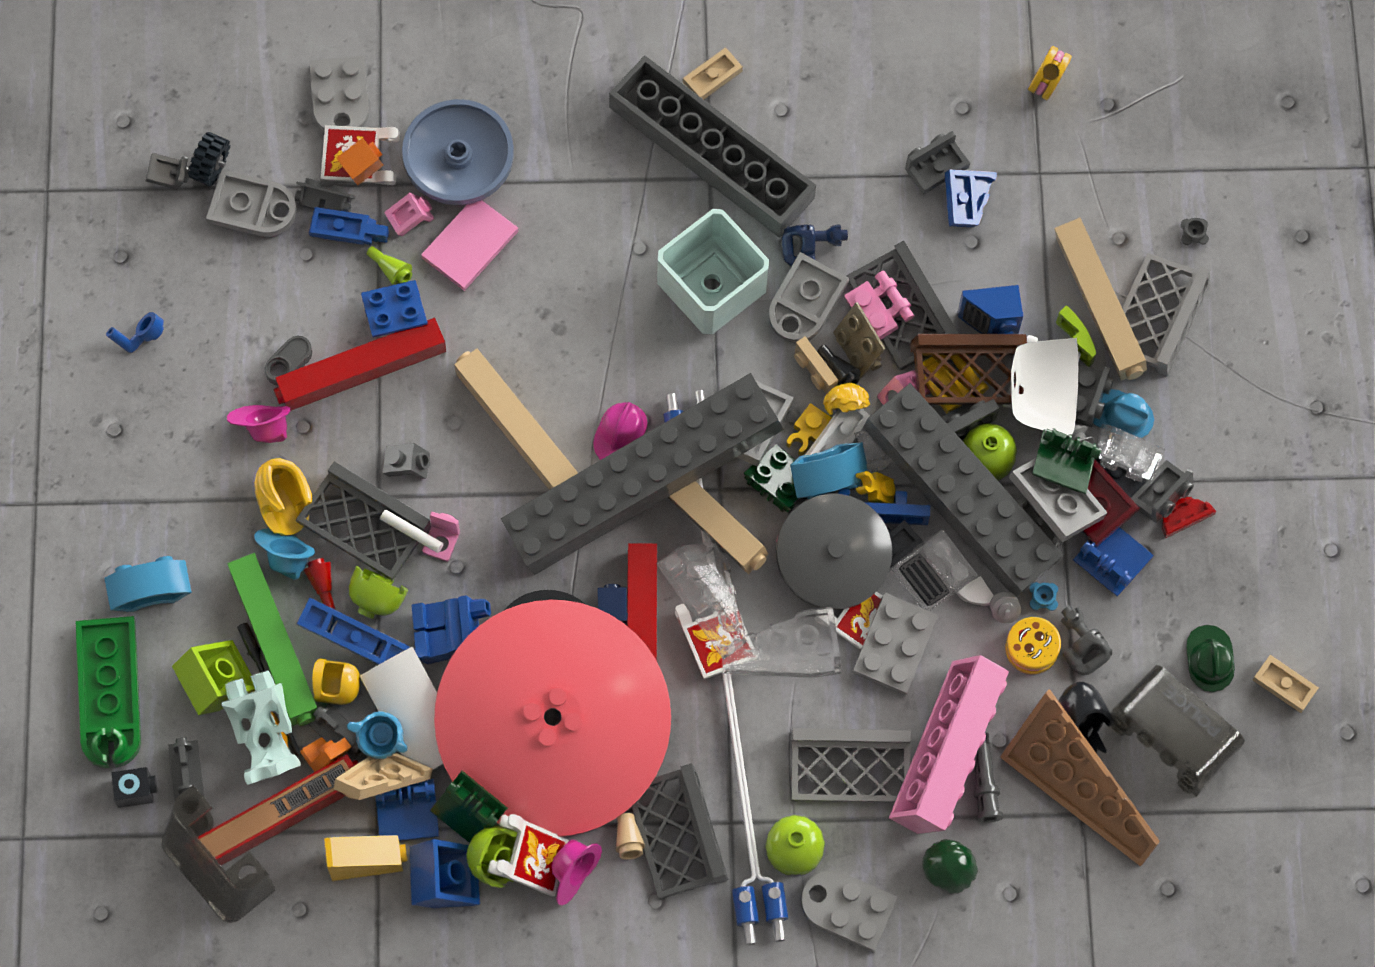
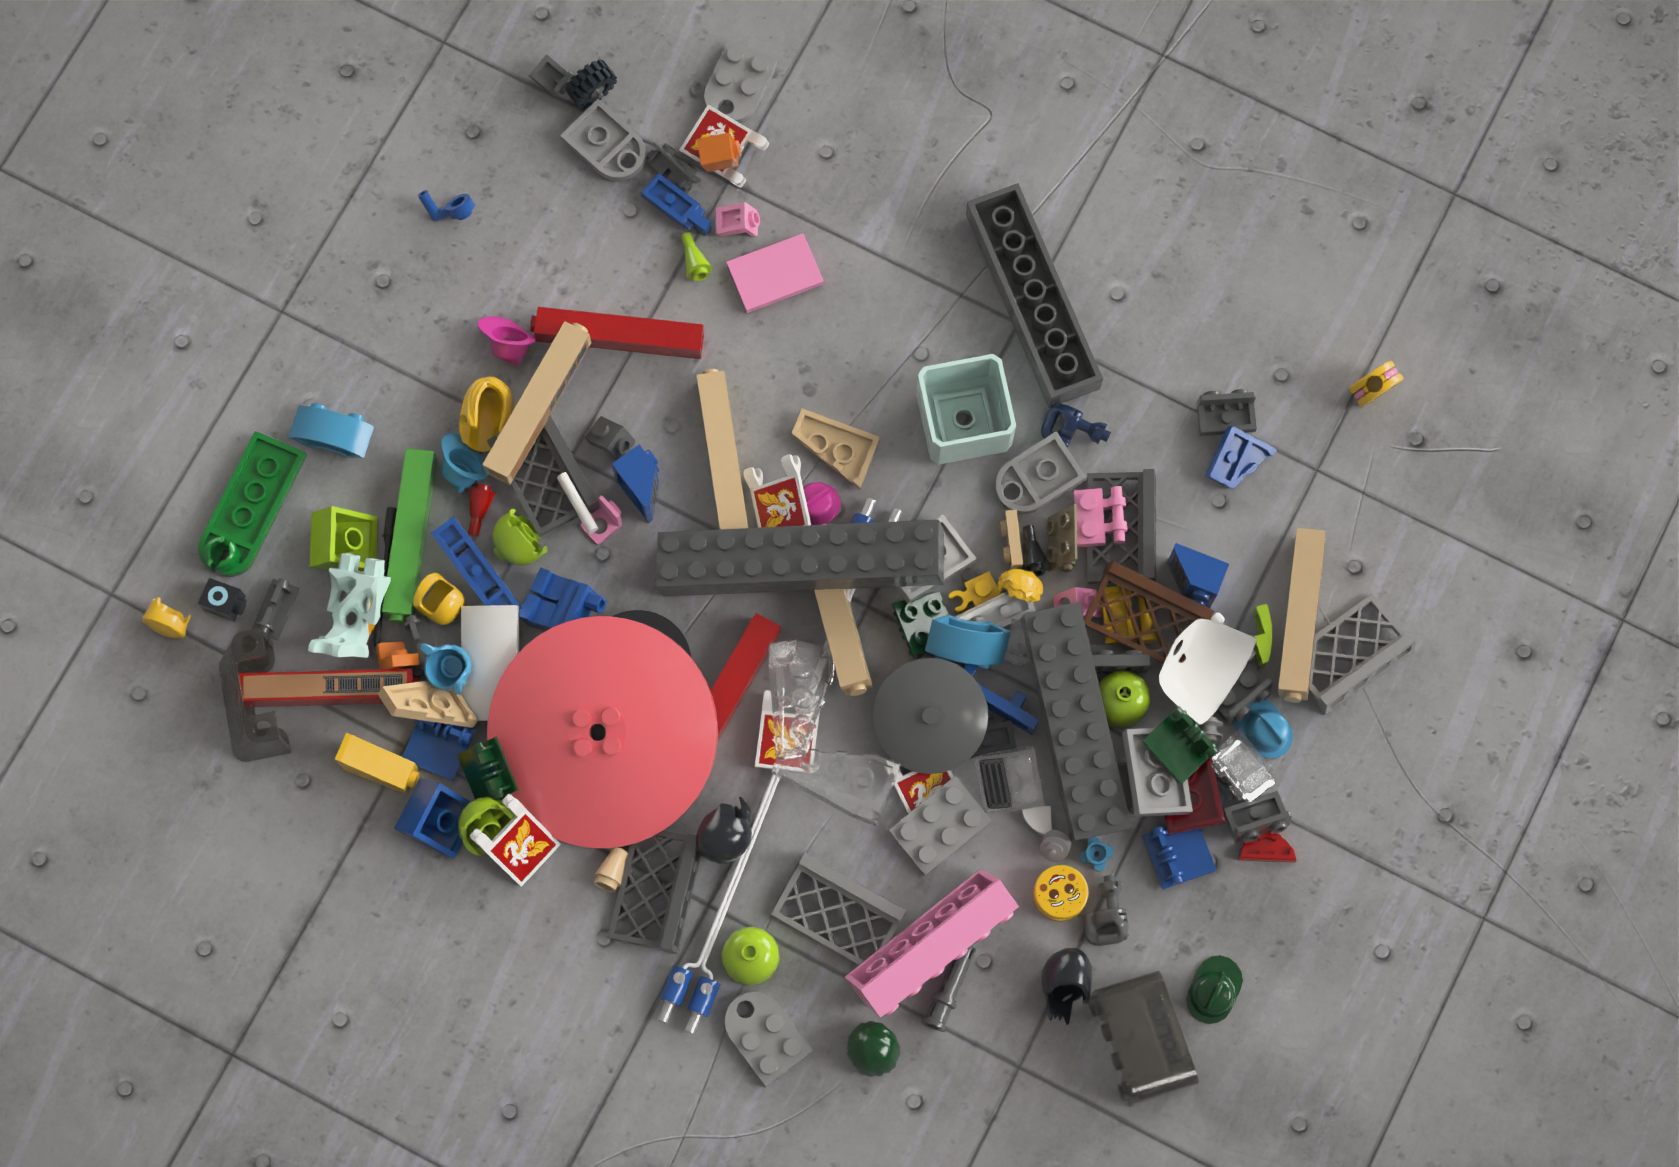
camera: 30 degrees right, 5 degrees up
dark grey piece [265,335,313,385] -> none
blue hinge [361,280,428,338] -> none
sand blue dish [402,99,514,205] -> none
dark pink piece [552,840,602,906] -> none
dark blue brick [598,584,627,626] -> none
tan plate [683,47,743,99] -> none
yellow plate [856,471,895,504] -> none
medium nougat wing [1000,689,1160,867] -> none
dark grey plate [1180,218,1209,245] -> none
tan plate [1253,655,1319,713] -> none
none -> yellow hair [142,597,191,639]
none -> tan brick [482,321,591,485]
none -> blue slope [612,444,659,523]
none -> black helmet [696,797,752,864]
none -> flag [743,454,811,528]
none -> tan wing [792,408,880,490]

